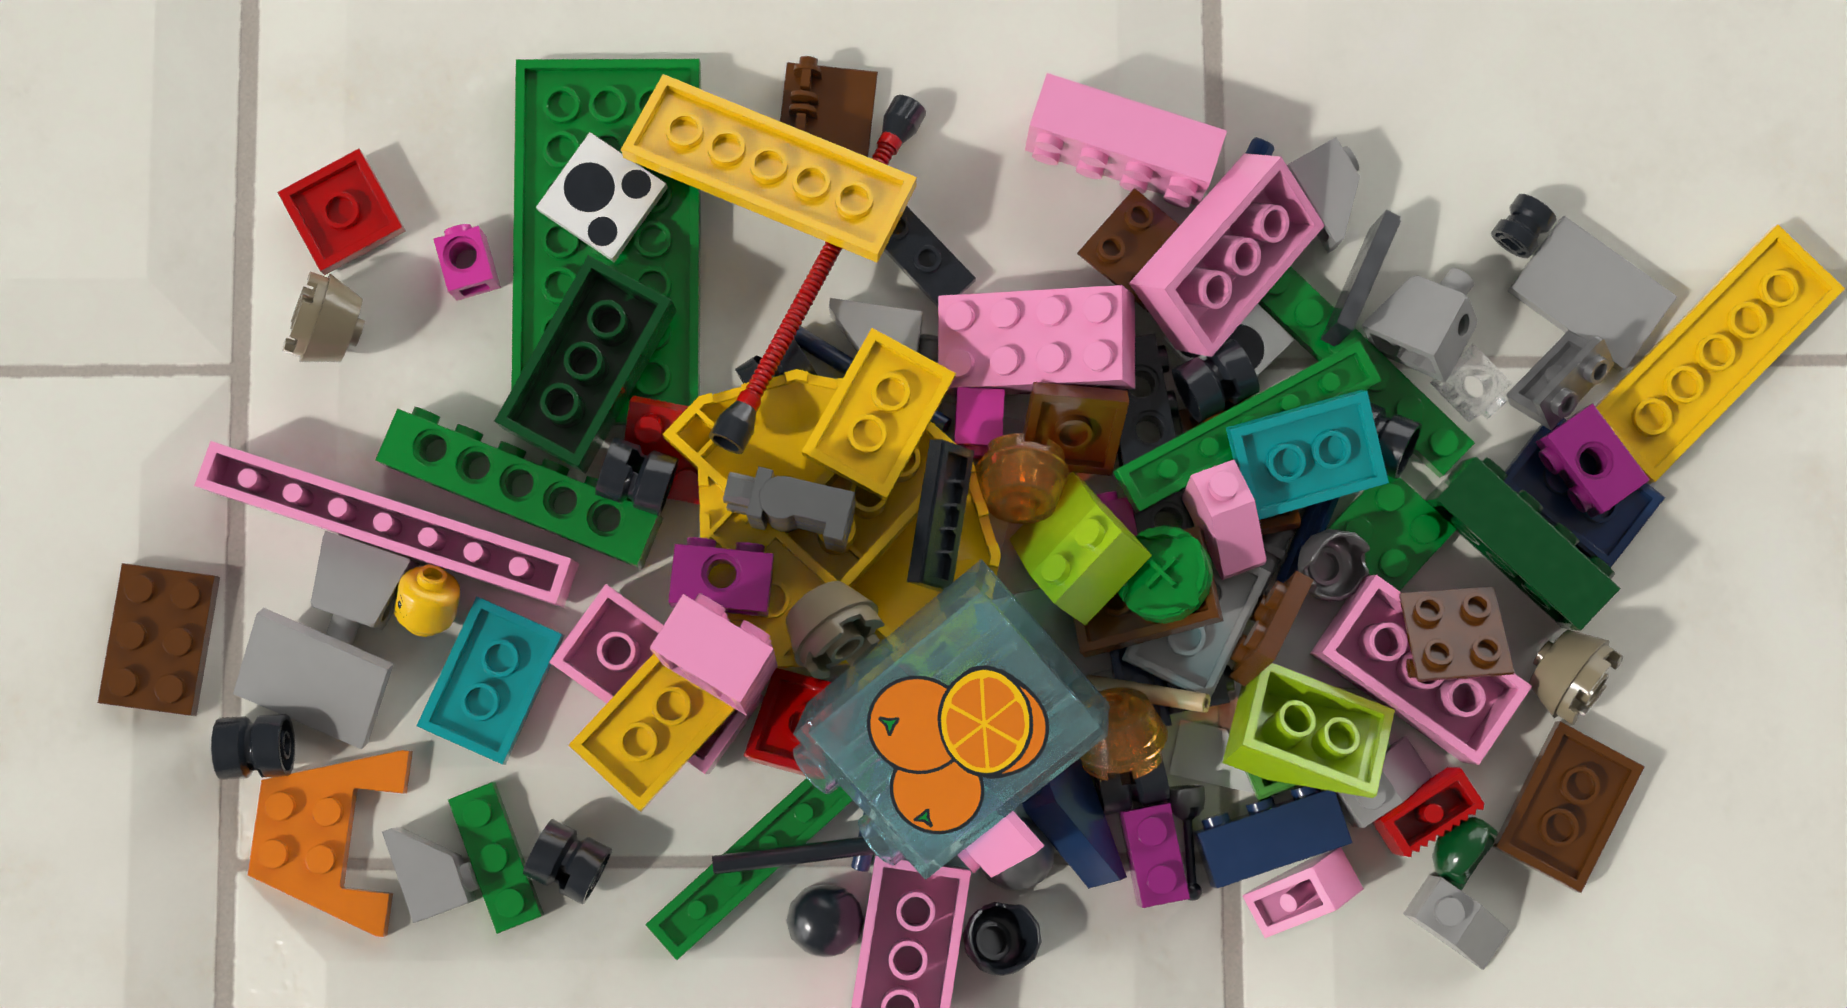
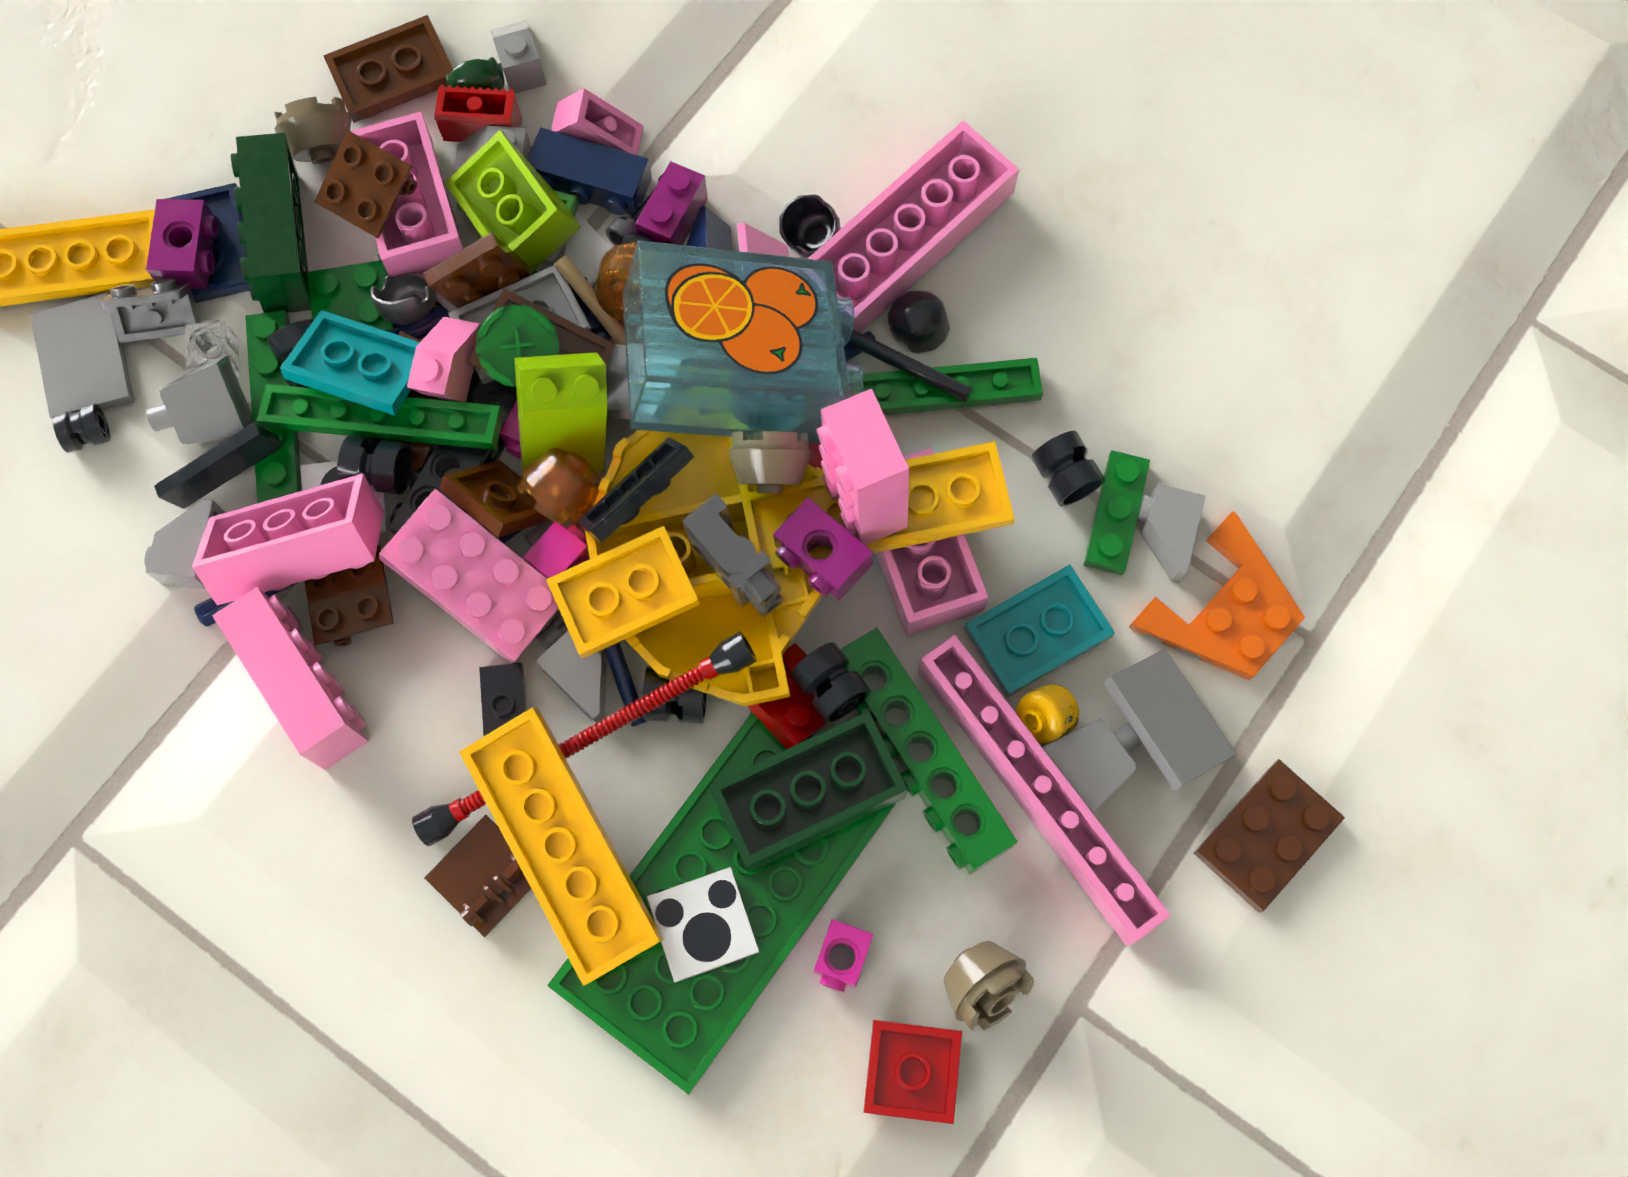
camera: 140 degrees left, 10 degrees down
black wheel [211,714,295,780] -> none

